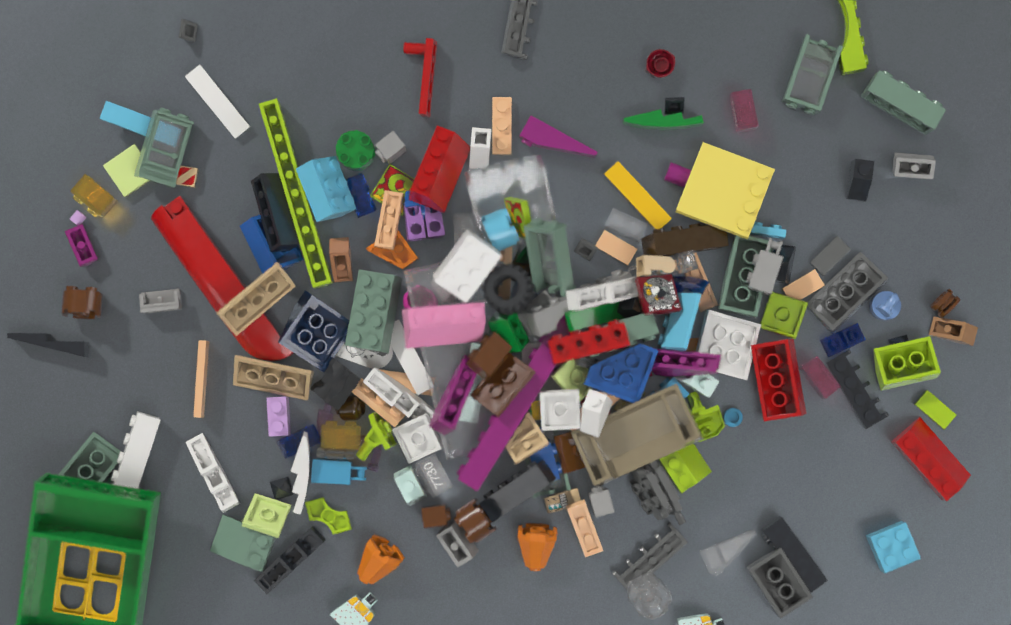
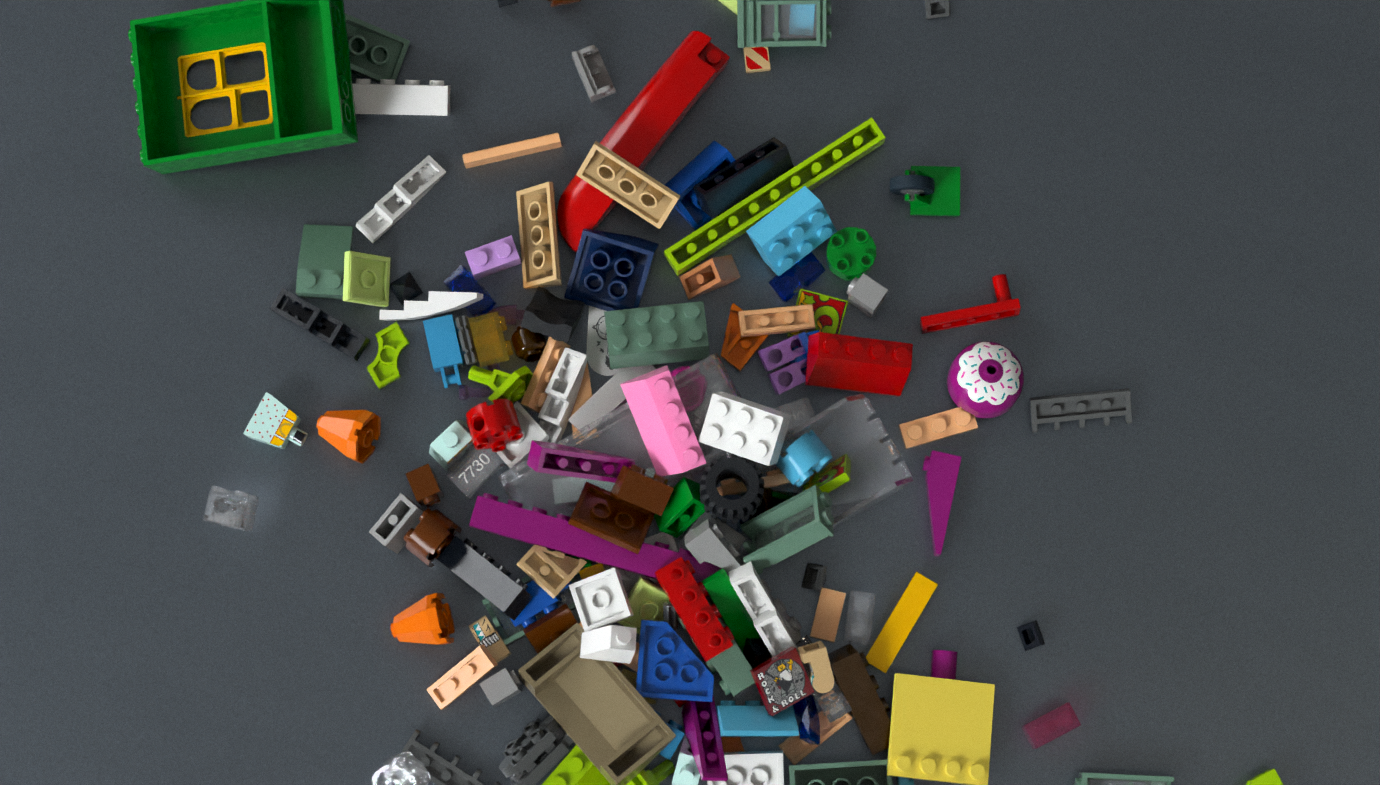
camera: 75 degrees right, 5 degrees down
white slope [185,64,250,138] -> none
white slope [469,127,491,170] -> none
green slope [623,109,704,130] -> none
dark red hat [645,49,675,78] -> none
none -> red brick [466,399,523,452]
none -> green plate [890,166,960,216]
none -> cylinder [947,341,1024,418]

